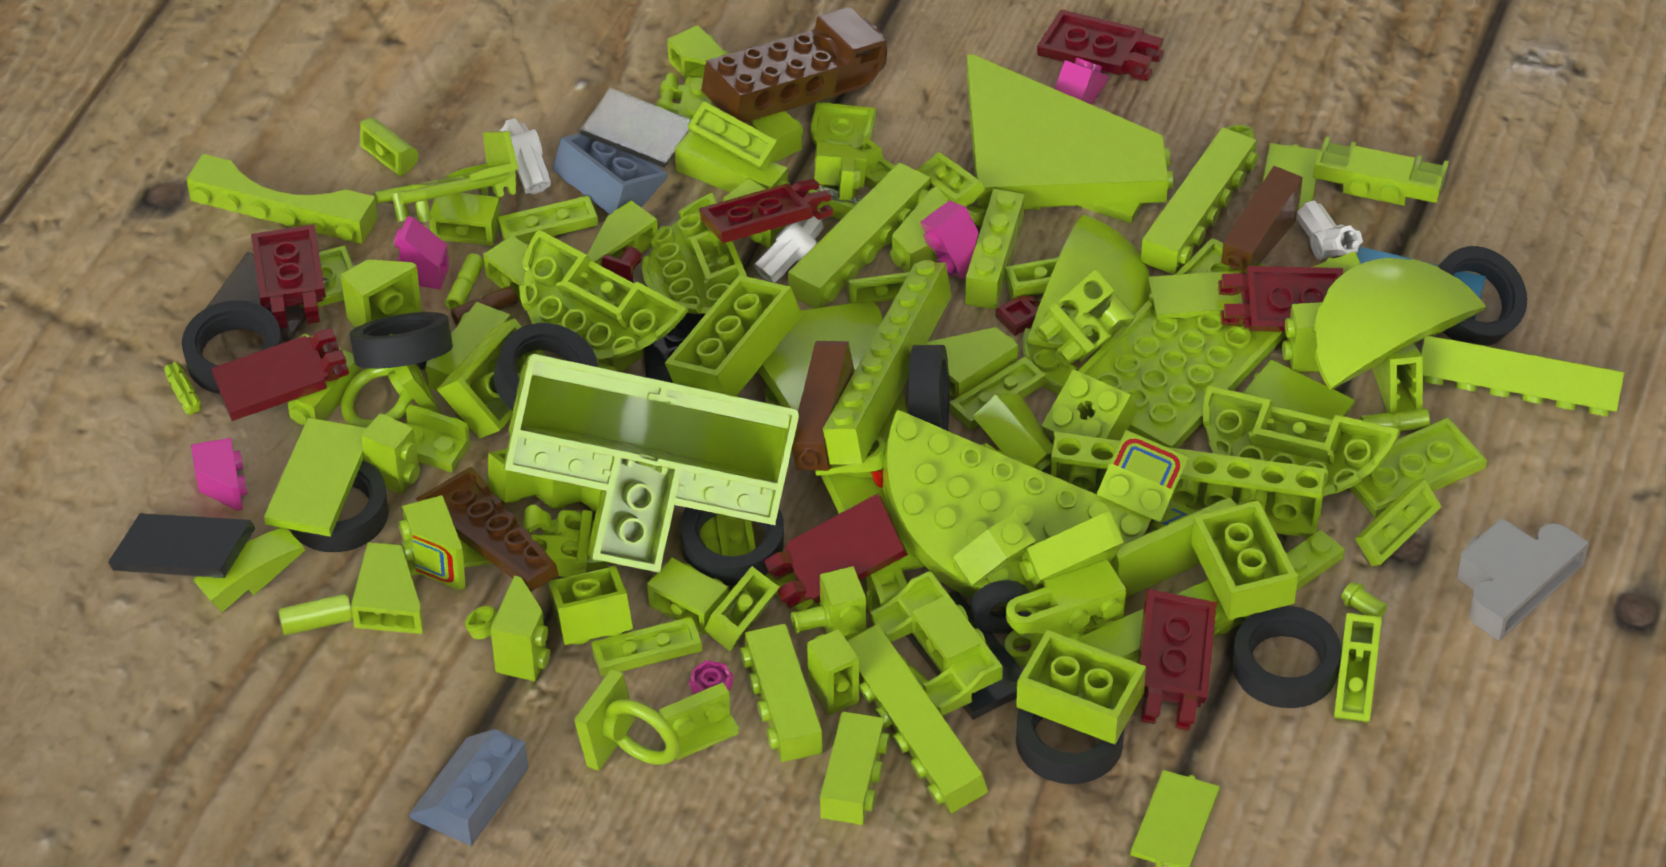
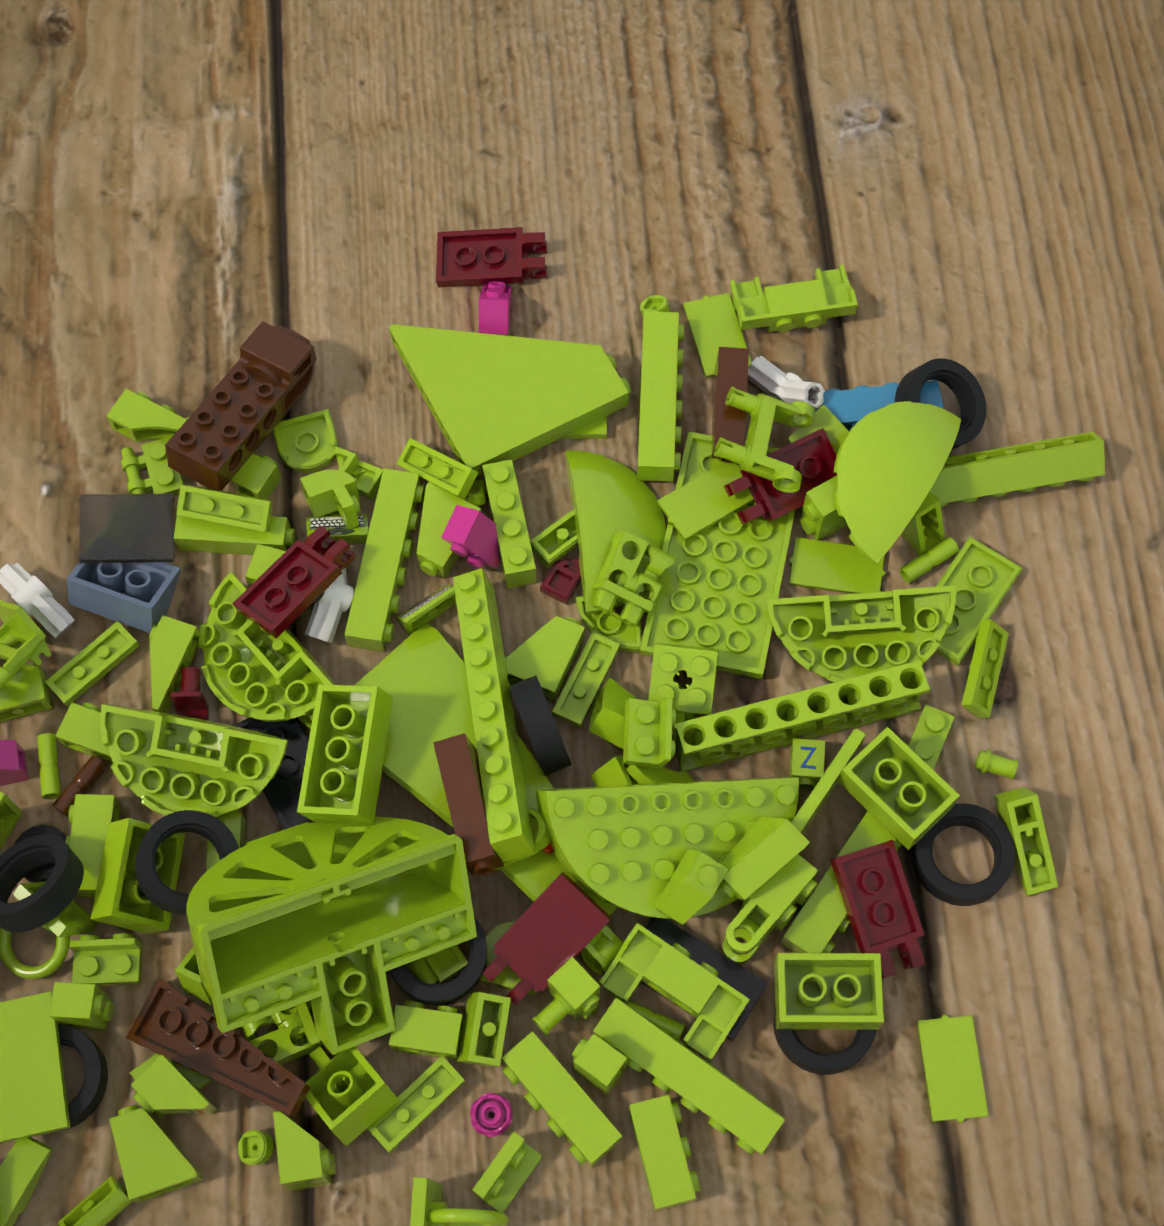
camera: 25 degrees left, 20 degrees up
black tyre [970,580,1030,633] -> none
lime slope [1096,430,1189,522] -> none
light grey brick [1457,519,1589,641] -> none
none -> lime bracket [623,697,676,768]
none -> lime connector [714,386,815,493]

